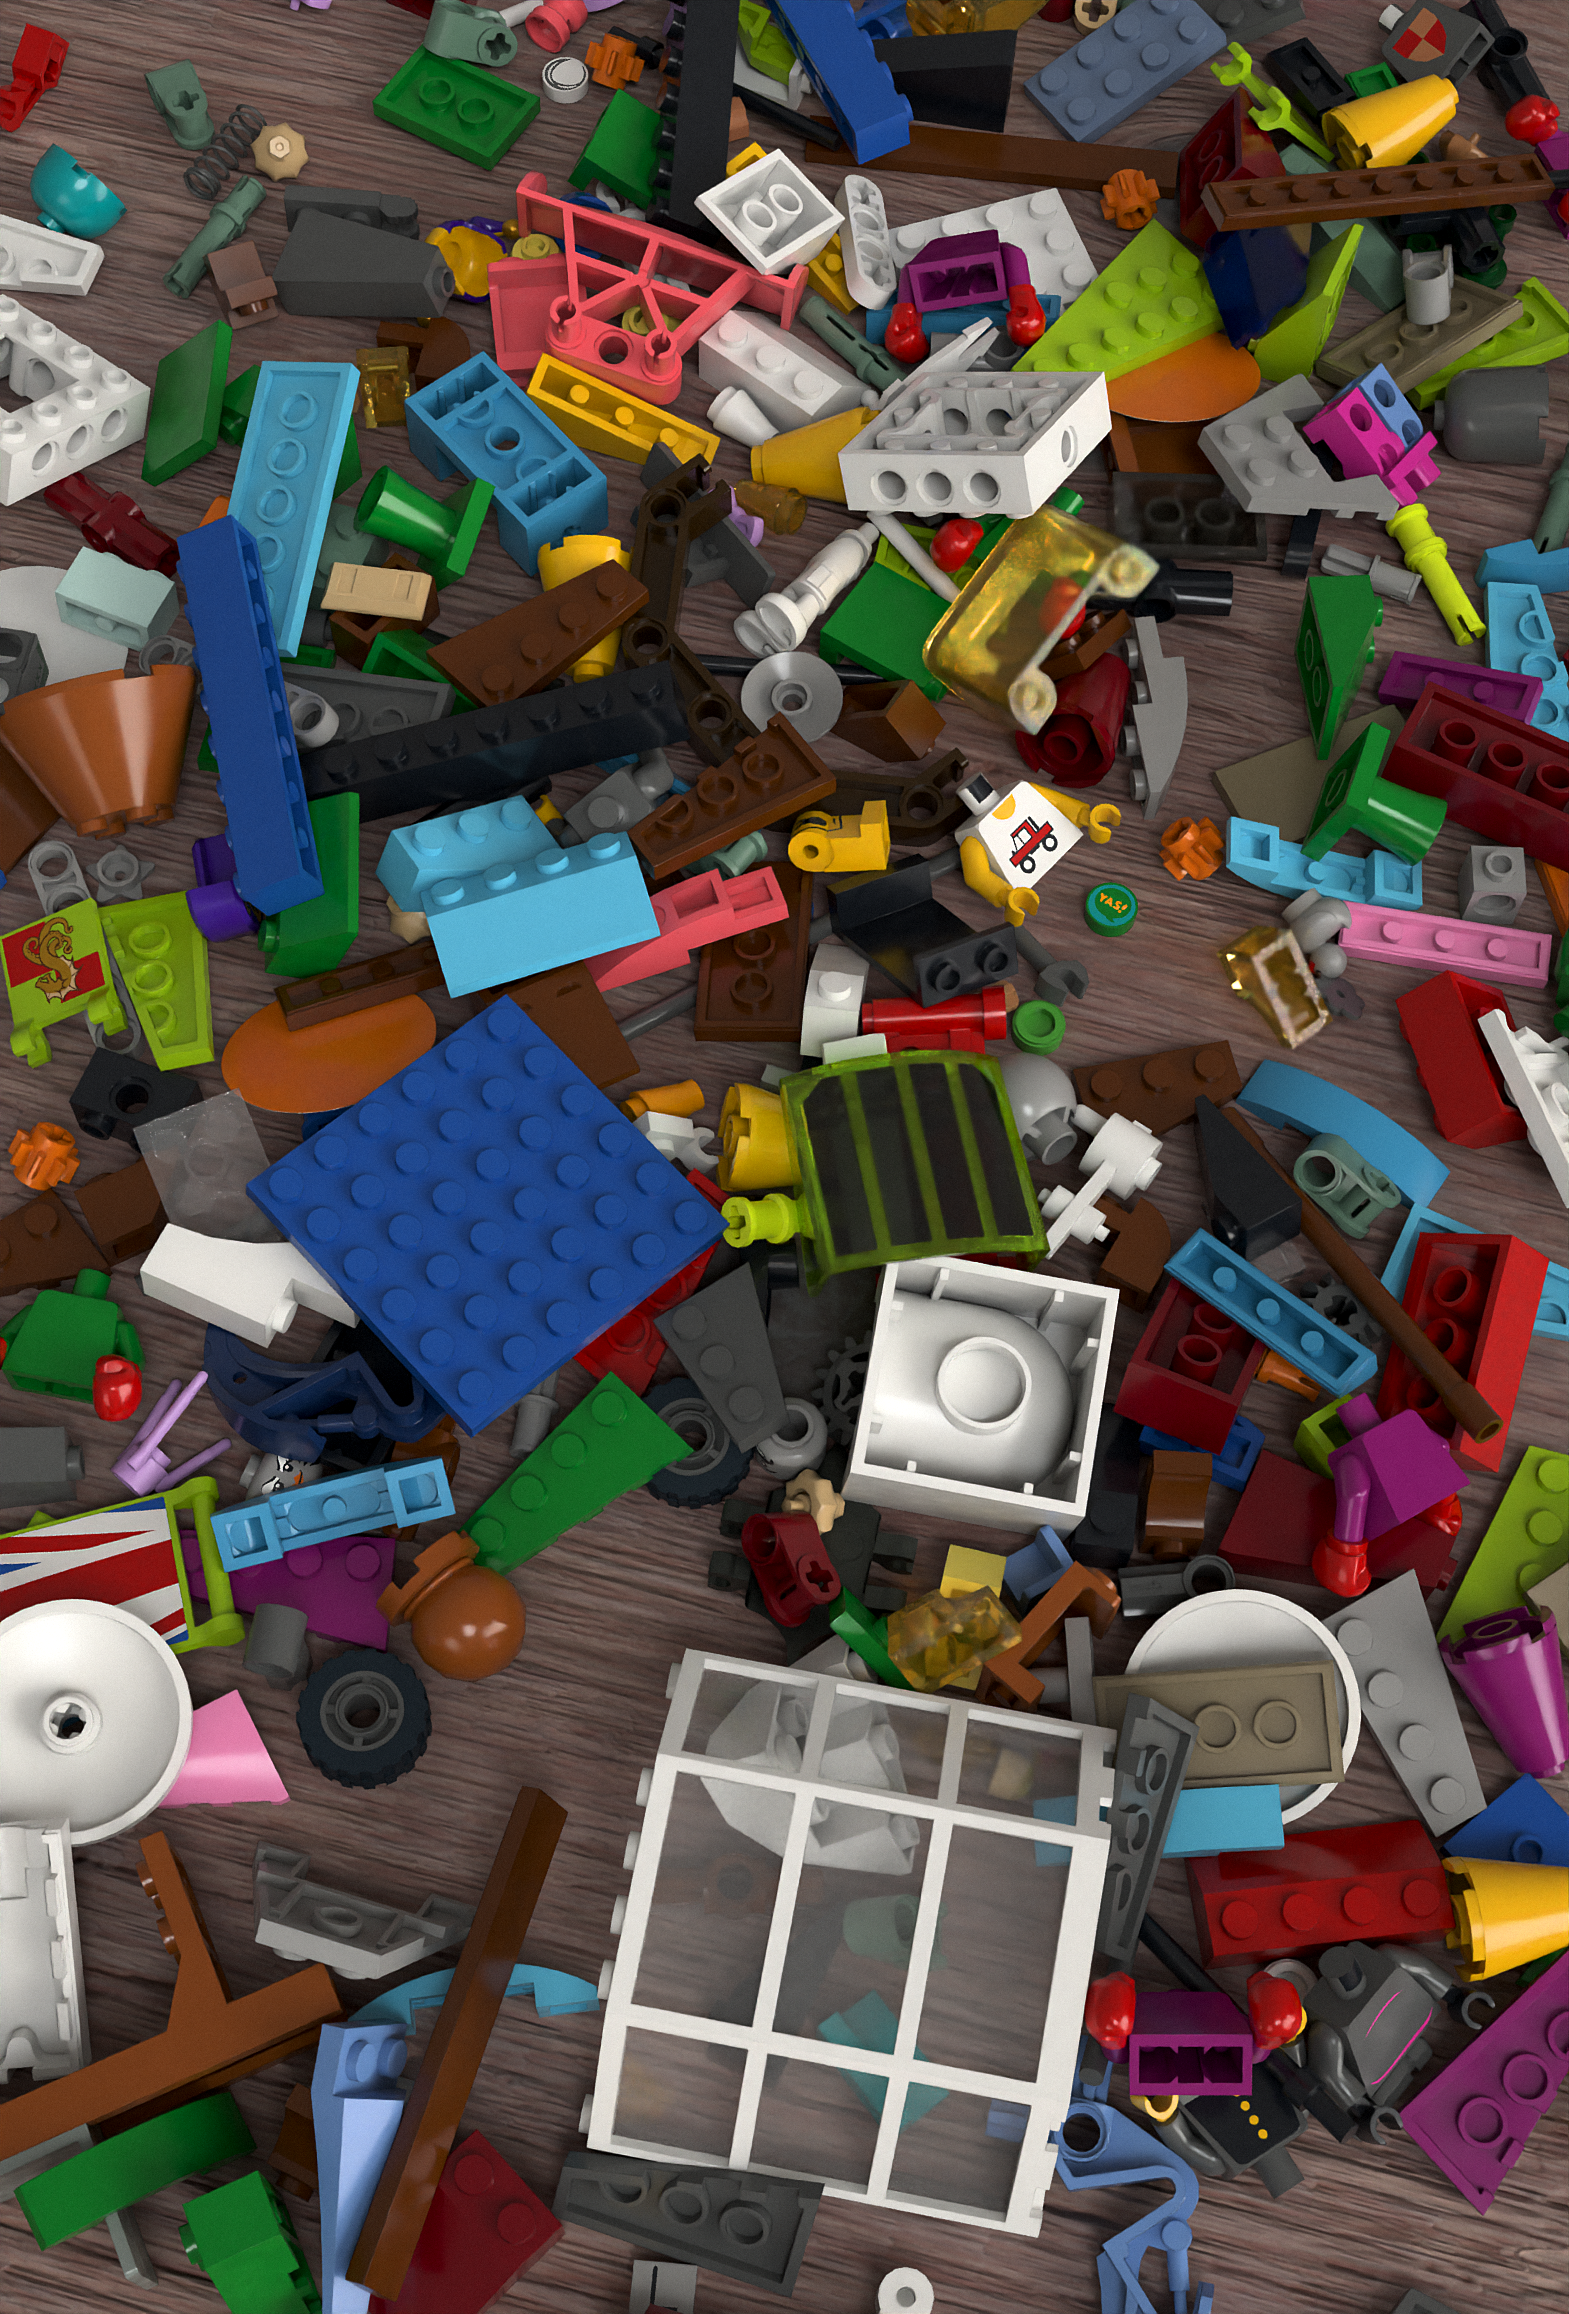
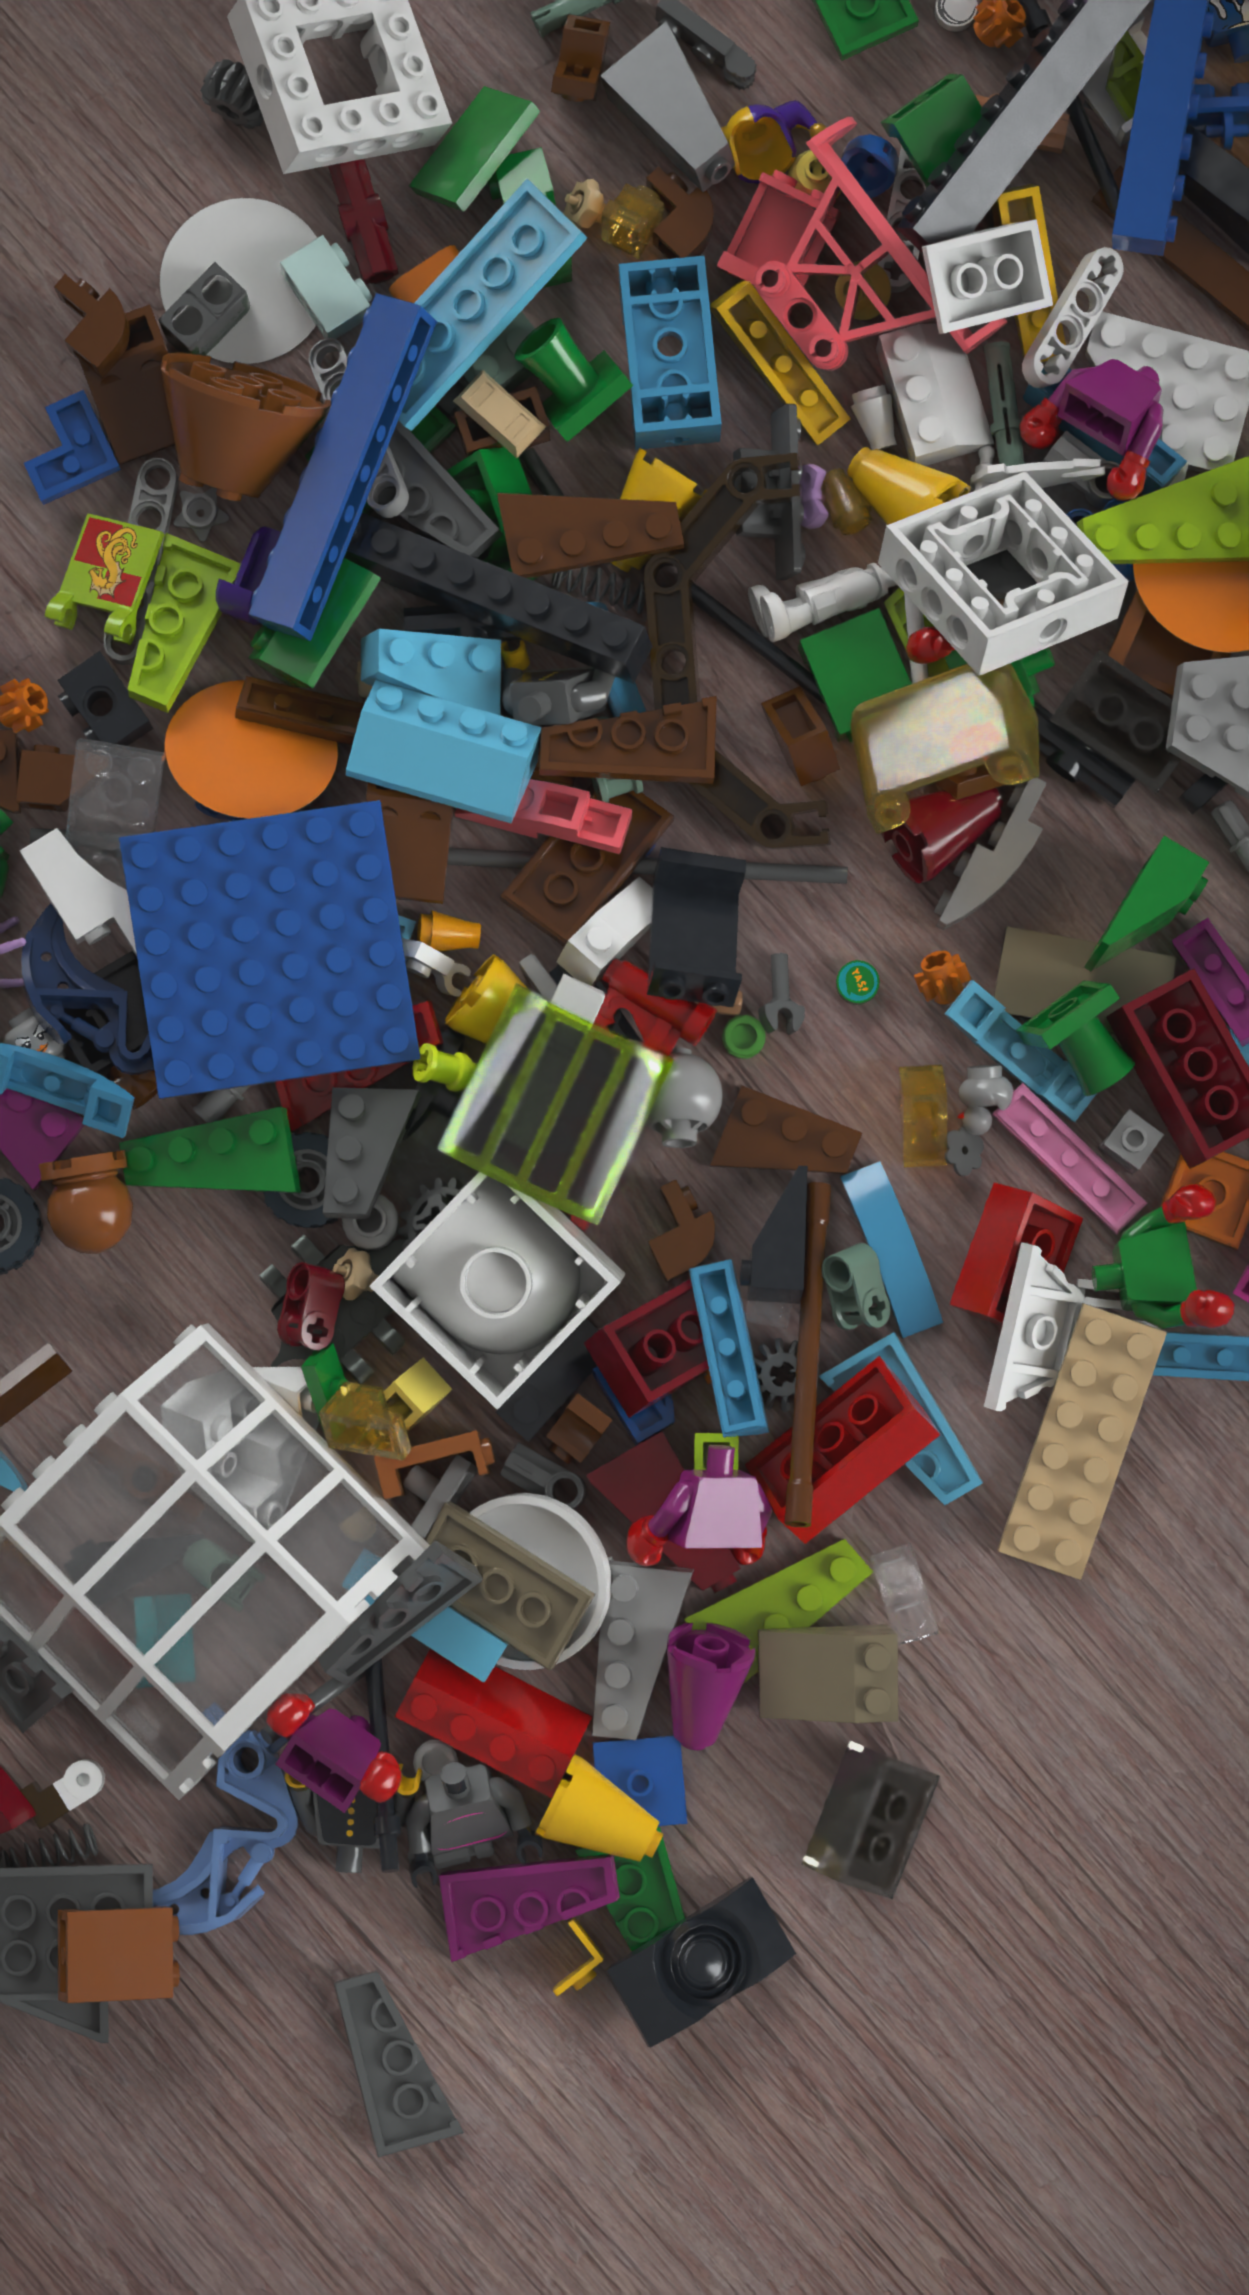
camera: 35 degrees right, 20 degrees up
light grey dish [741,651,843,743] -> none
yellow leg [788,800,891,872] -> none
torso [955,772,1121,927] -> none
medium blue panel [1002,1525,1074,1619] -> none
white piece [1035,1104,1163,1260] -> none

